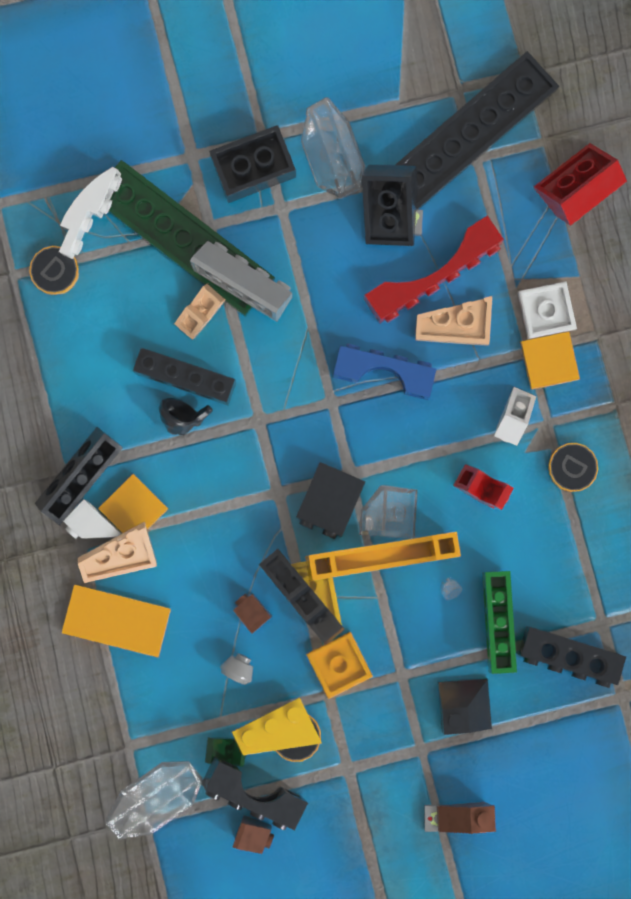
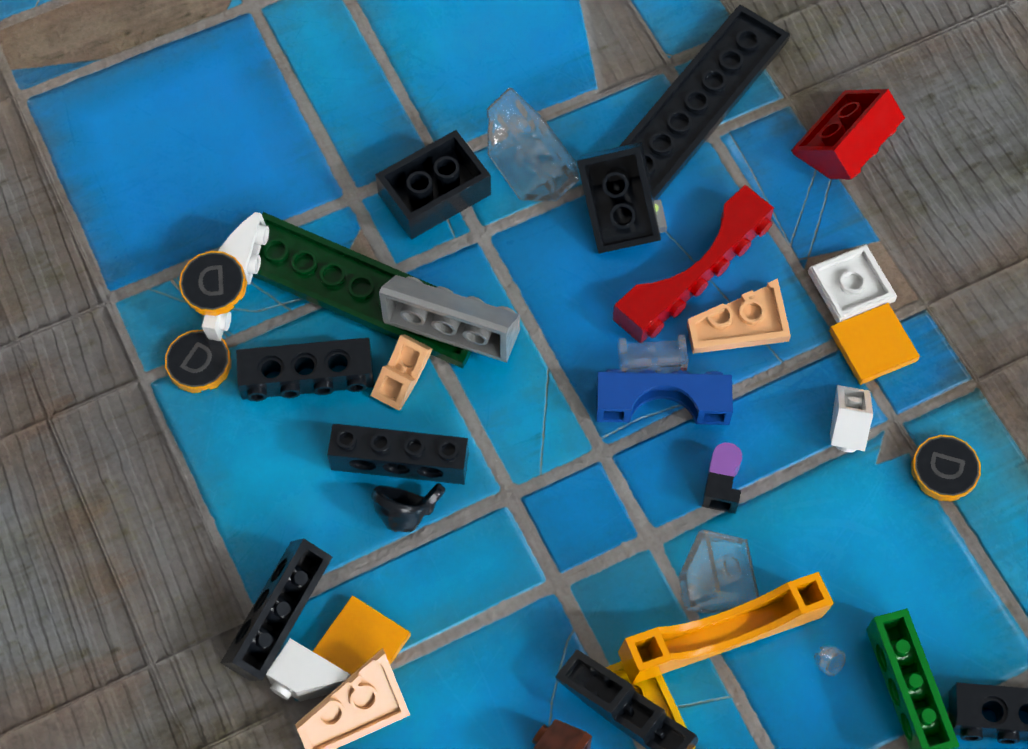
camera: 10 degrees left, 20 degrees down
black brick [296,462,366,539] -> none
red brick [453,464,514,510] -> none
none -> black tile [179,251,247,316]
none -> black brick [236,337,374,401]
none -> clear hinge [617,335,689,373]
none -> leg [702,442,742,514]

